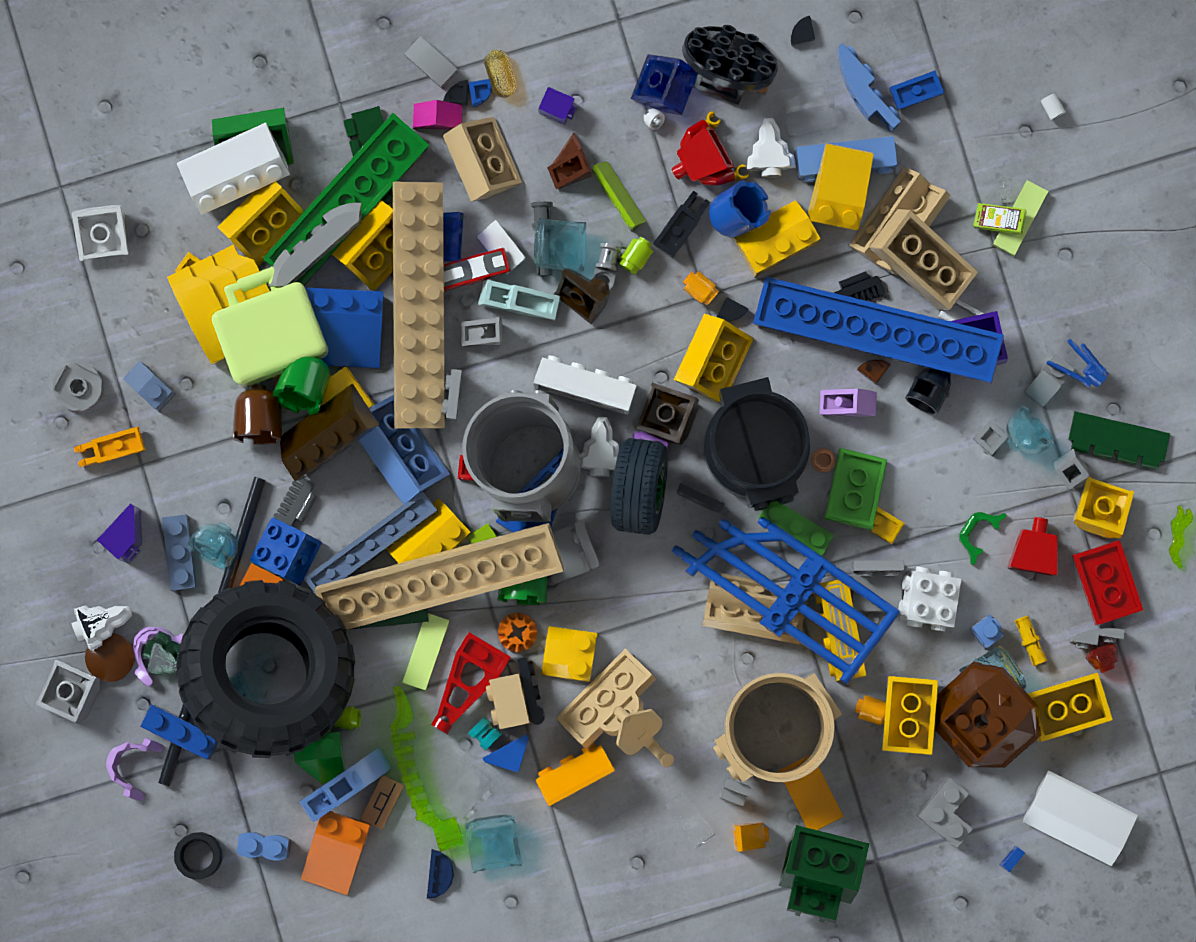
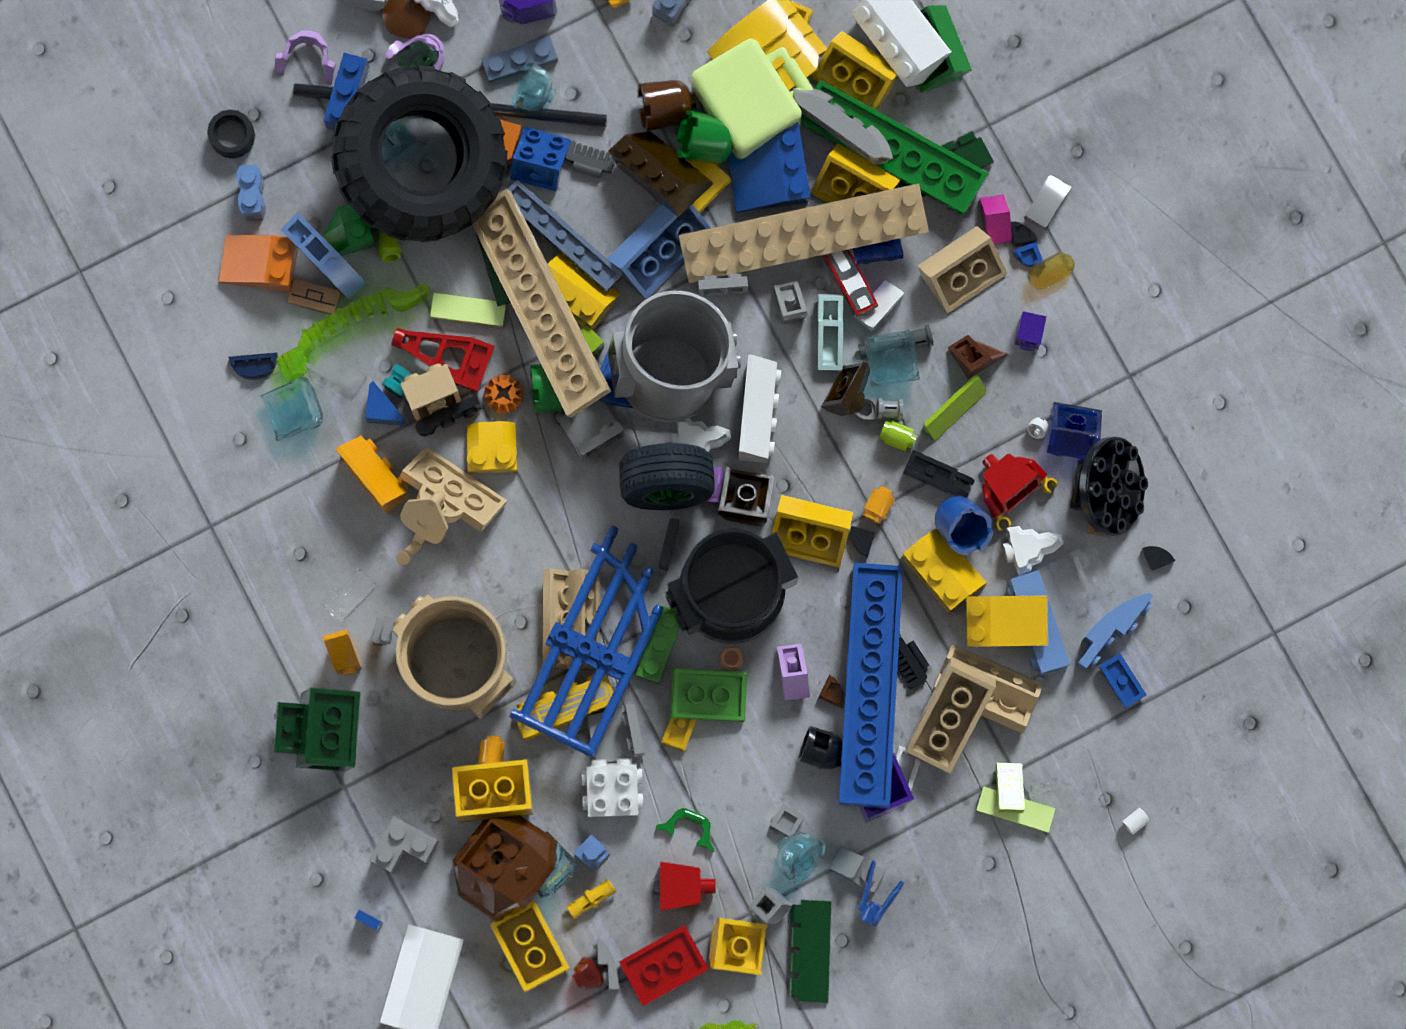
camera: 75 degrees right, 5 degrees down
light orange sticker [778,754,844,830] -> none

